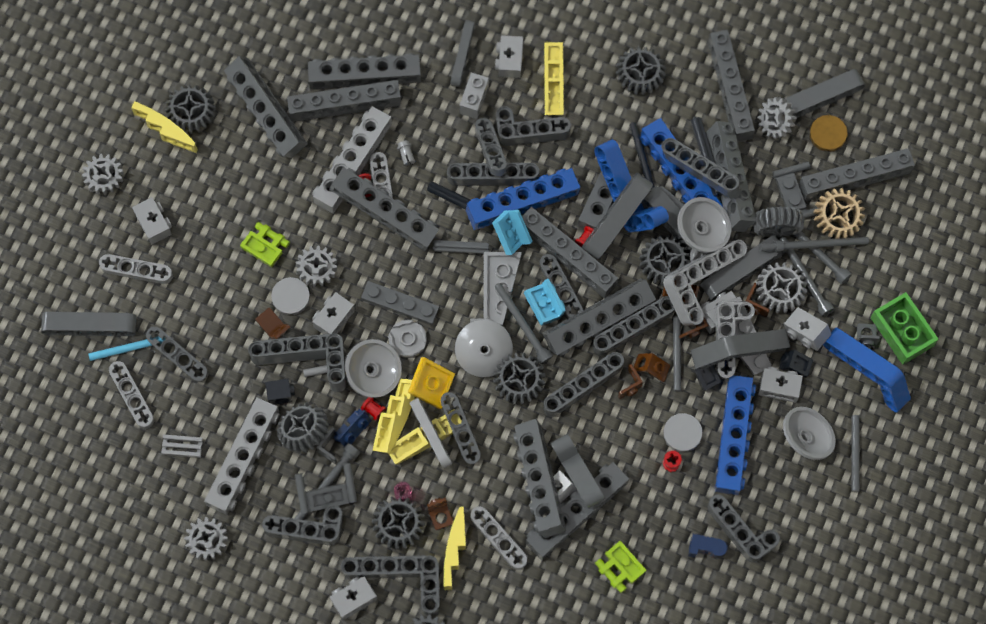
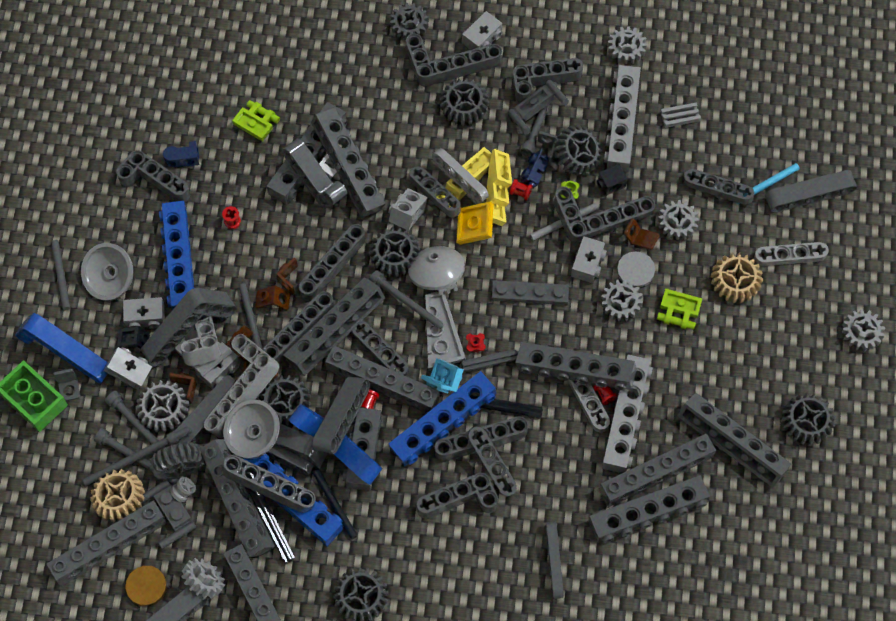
camera: 165 degrees right, 5 degrees down
light grey beam [109,361,154,429] -> none
light yellow slope [131,101,197,153] -> none
light grey brick [132,197,172,245] -> none
light grey dish [344,339,402,398] -> none
light grey tile [388,320,427,358] -> none
clear pink bush [394,482,412,502] -> none
light grey pin [397,140,415,166] -> none
reddish brown bracket [427,498,453,530] -> none
light yellow slope [444,507,466,590] -> none
light grey brick [460,73,489,119] -> none
light grey beam [471,507,527,570] -> none
light grey brick [495,35,523,78] -> none
medium azure bracket [524,279,566,326] -> none
light yellow slope [544,42,563,115] -> none
light grey tile [663,413,702,452] -> none
none -> light grey wheel [170,477,196,502]
none -> light grey brick [388,188,428,231]
none -> red plate [466,333,486,352]
none -> lime plate [561,181,579,199]
none -> light grey gear [658,200,699,240]
none -> tan gear [711,253,763,303]

